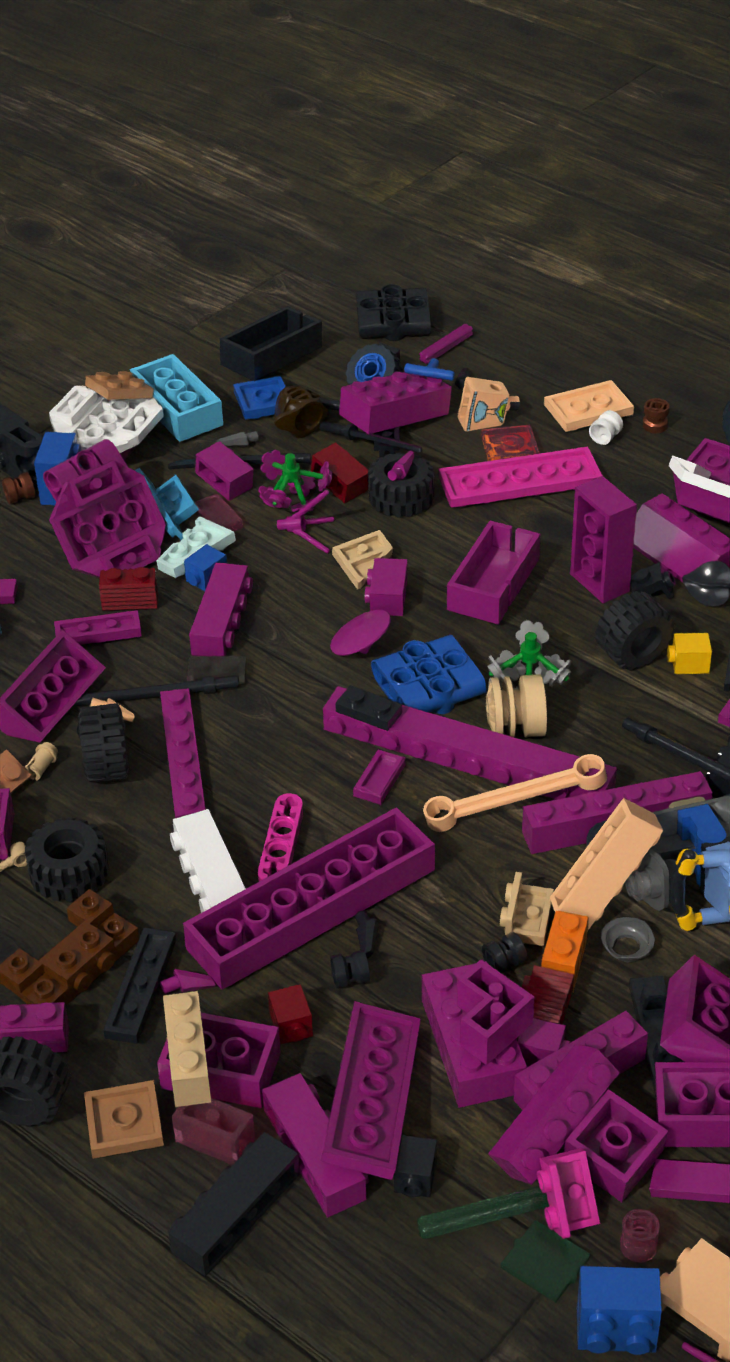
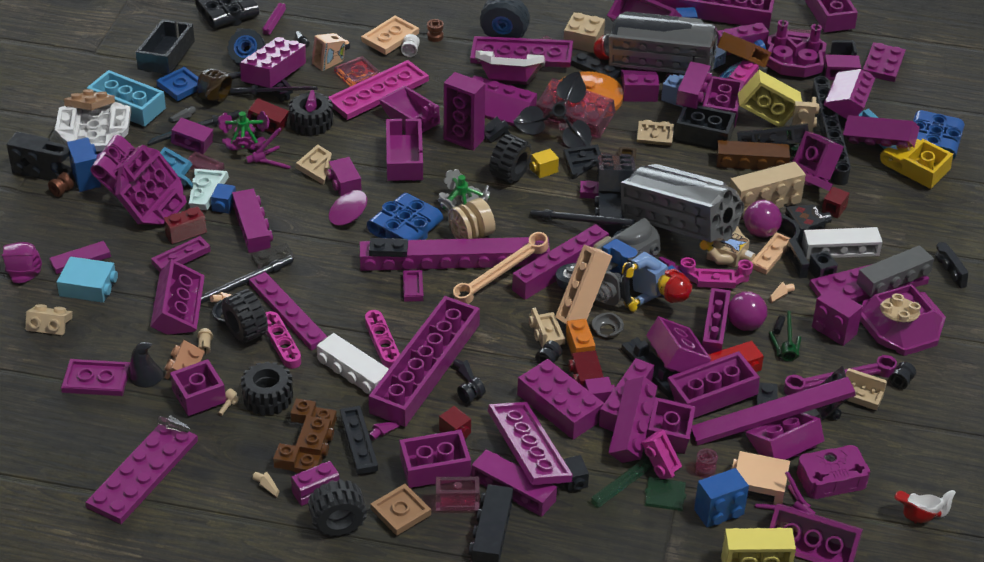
camera: 30 degrees left, 0 degrees up
tan brick [163,991,211,1107] -> none
blue piece [404,358,455,381] -> none
magenta brick [457,960,534,1065] -> none
none -> dark pink beam [266,311,301,369]
none -> magenta piece [379,86,440,133]

